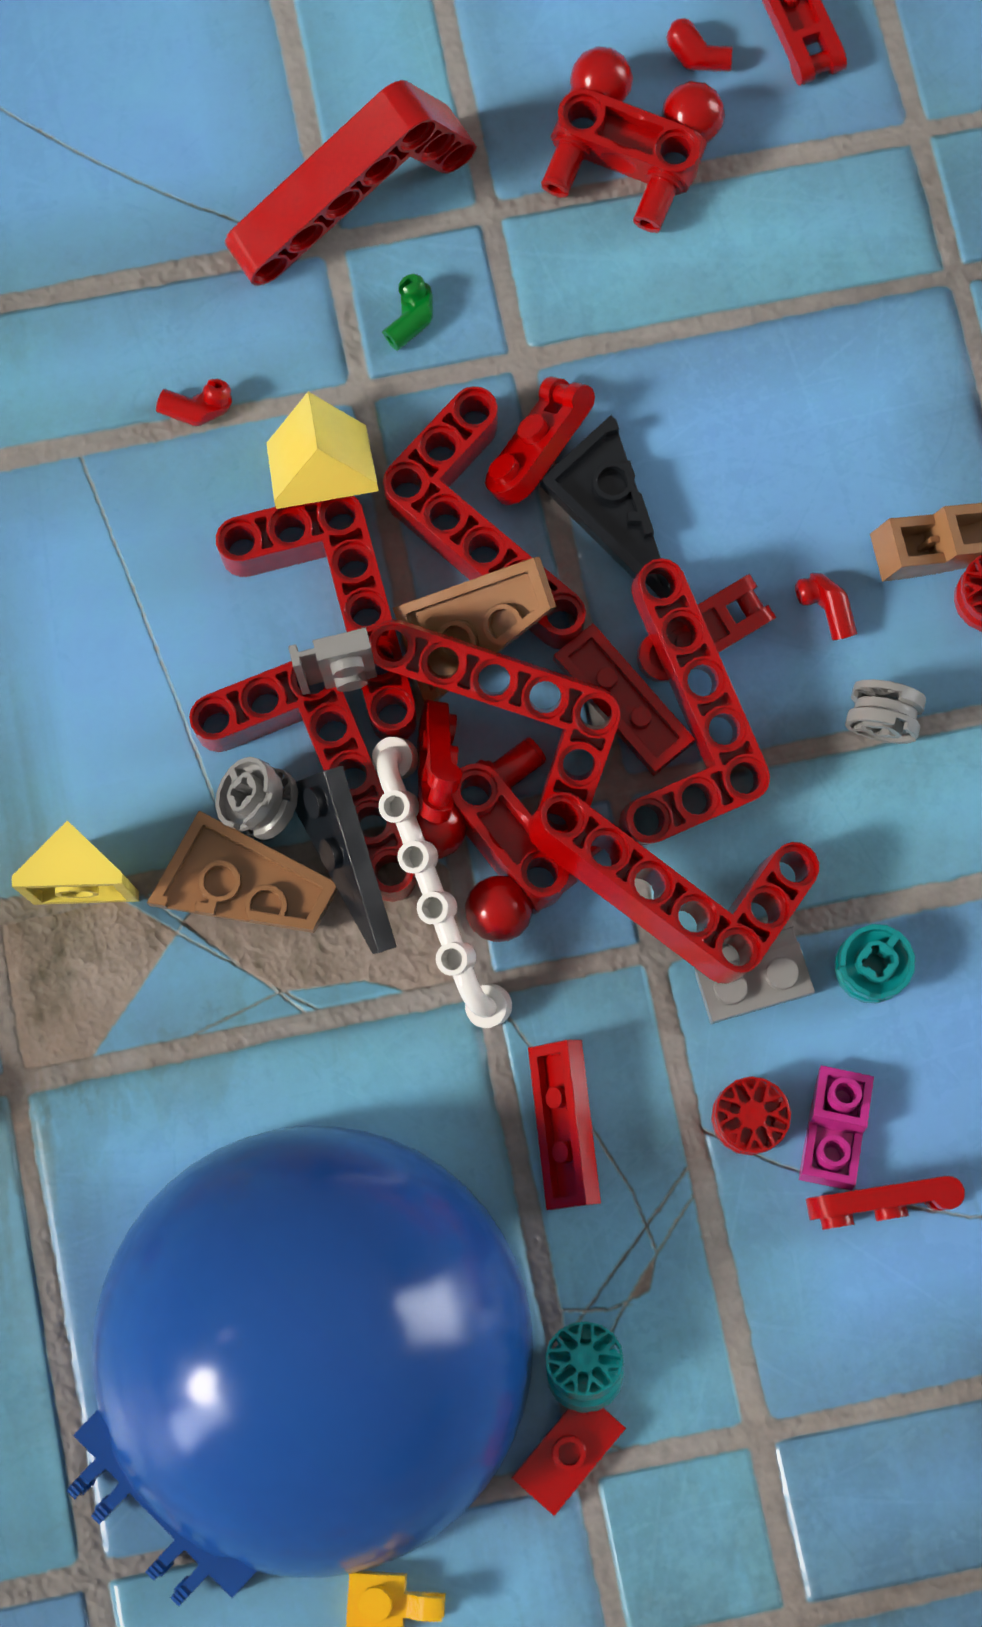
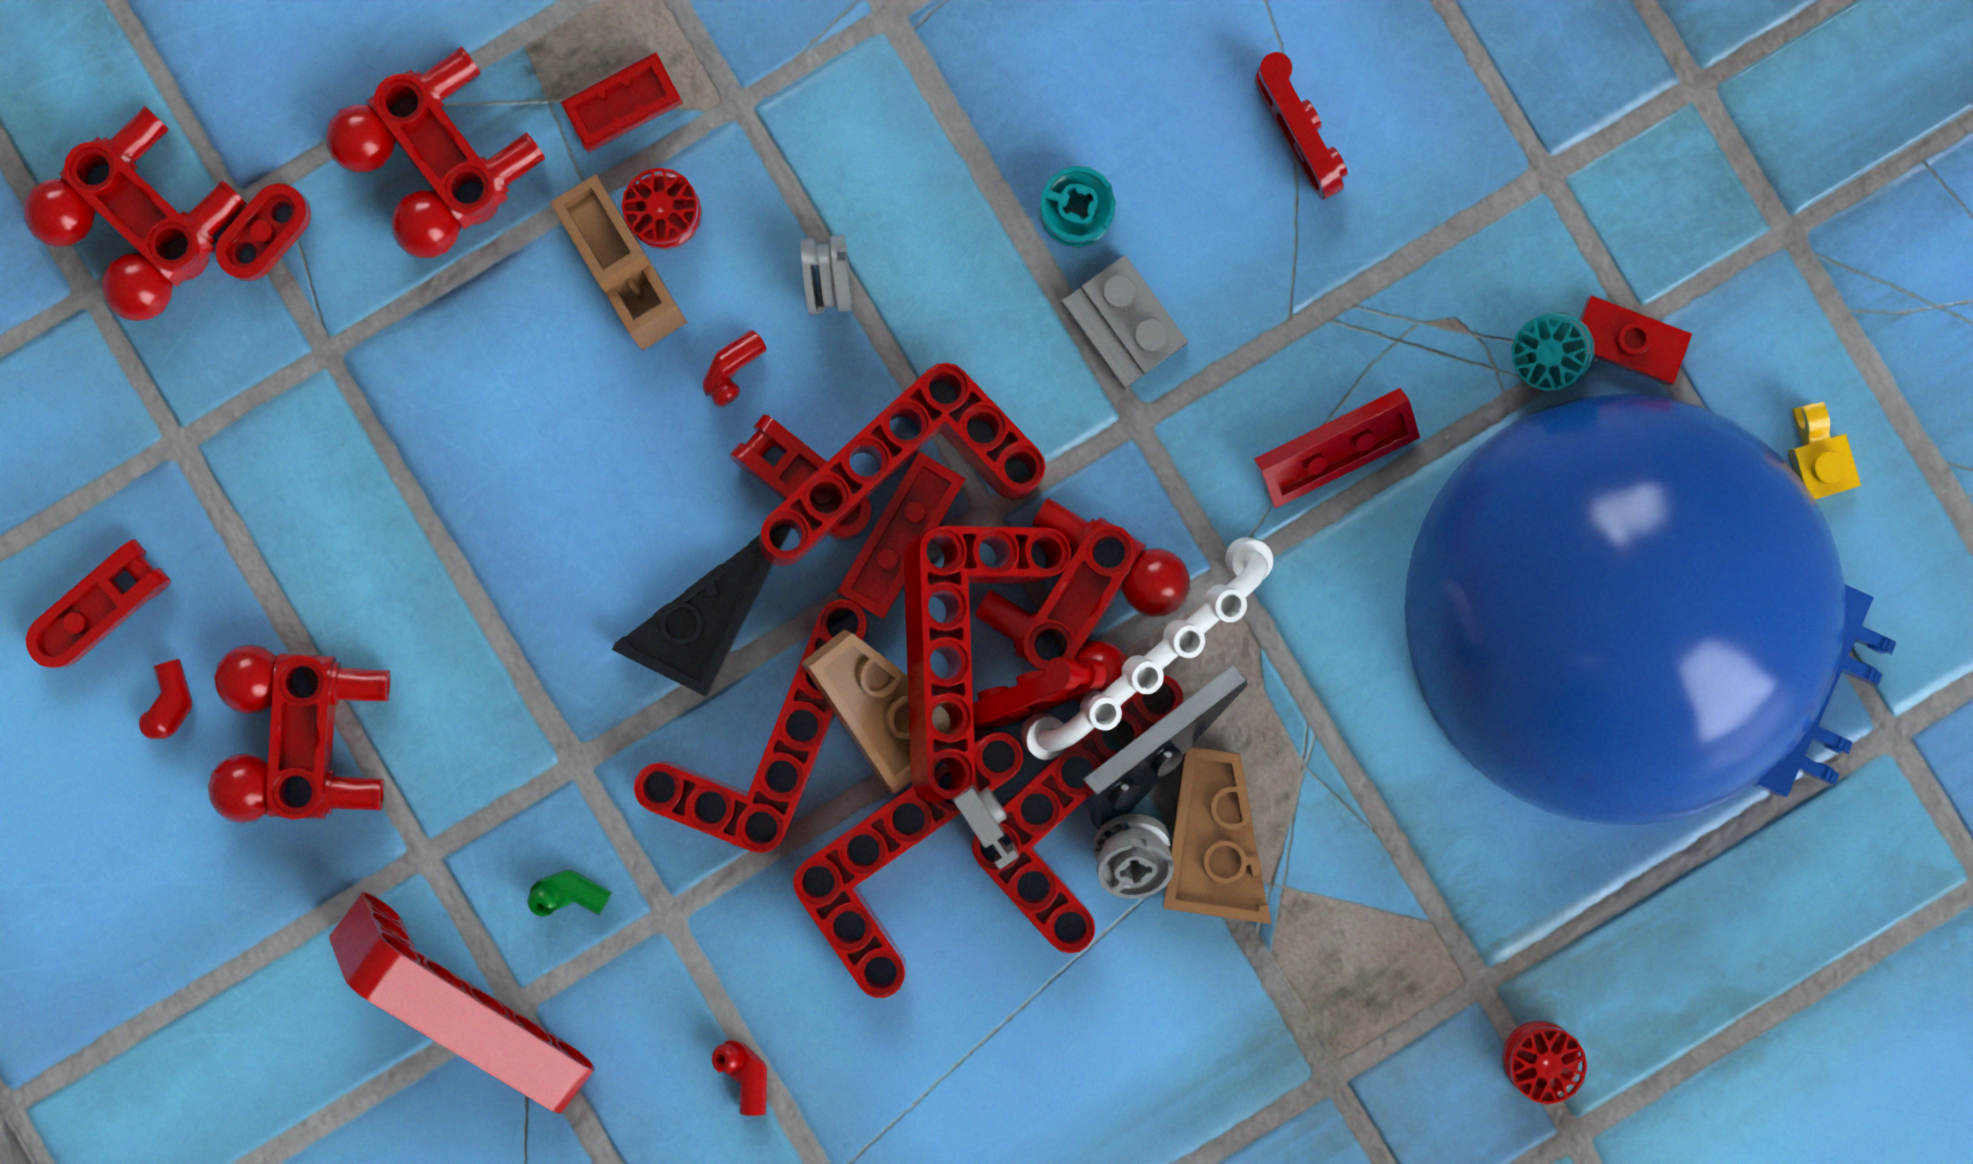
camera: 110 degrees left, 10 degrees up
light yellow slope [12,821,139,905] -> none
light yellow slope [267,391,378,509] -> none
red plate [485,376,595,505] -> none
red beam [528,792,819,984] -> none
red wheel [711,1076,791,1156] -> none
dark pink slope [799,1065,874,1191] -> none

